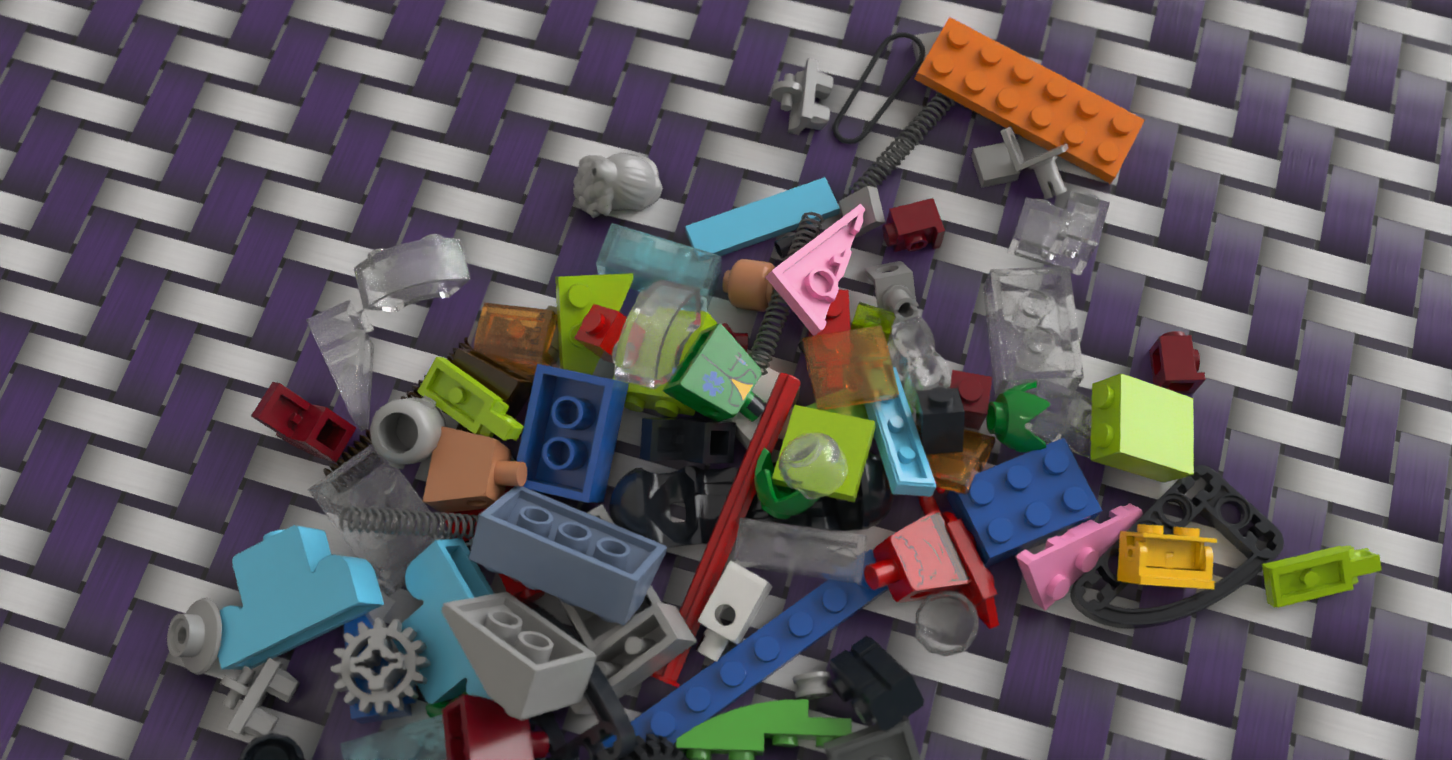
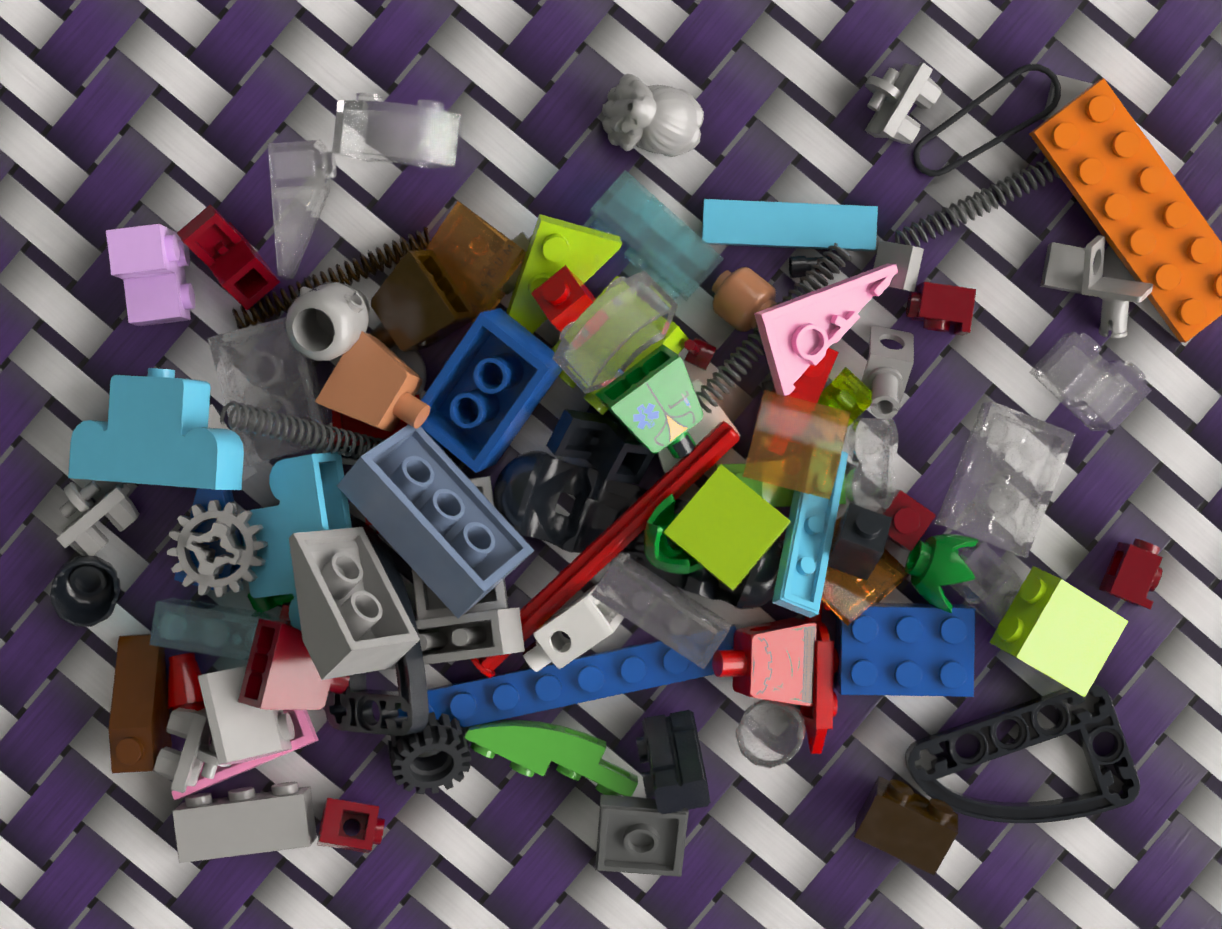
camera: 25 degrees right, 20 degrees up
light grey piece [167,598,222,675] -> none
lime hinge [417,357,524,441] -> none
clear hair [779,433,849,499] -> none
light grey bush [793,671,833,700] -> none
bright pink wing [1016,503,1143,611] -> none
yellow hinge [1117,524,1217,589] -> none
lime hinge [1262,545,1382,608] -> none
none -> lavender brick [106,224,195,326]
none -> dark brown brick [854,776,958,875]

